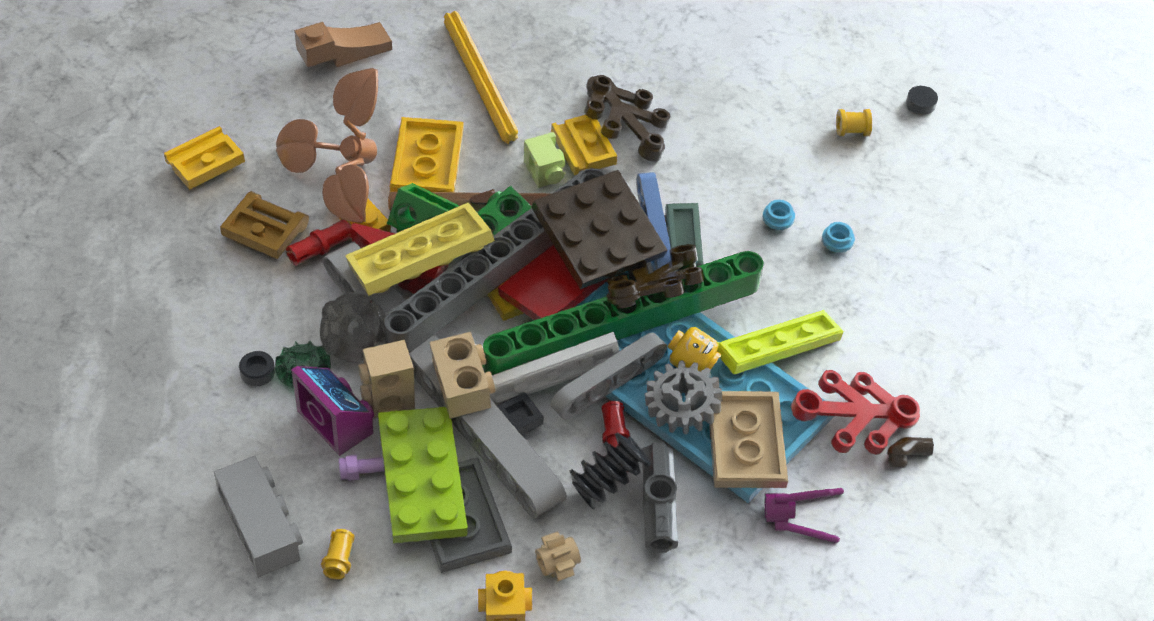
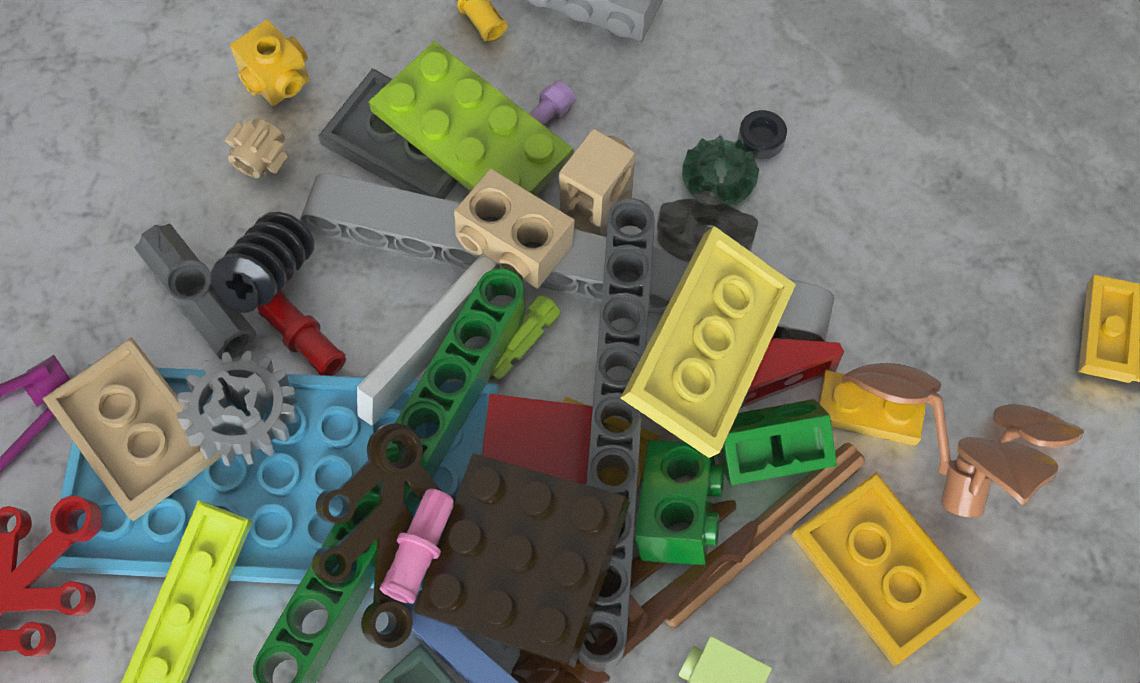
camera: 145 degrees right, 15 degrees up
pearl gold plate [220,191,309,259] -> none
red pin [286,219,352,266] -> none
magenta slope [292,366,374,456] -> none
black plate [497,392,544,435] -> none
light grey beam [550,332,667,420] -> none
yellow head [667,327,721,371] -> none
none -> bright pink axle [379,488,454,604]

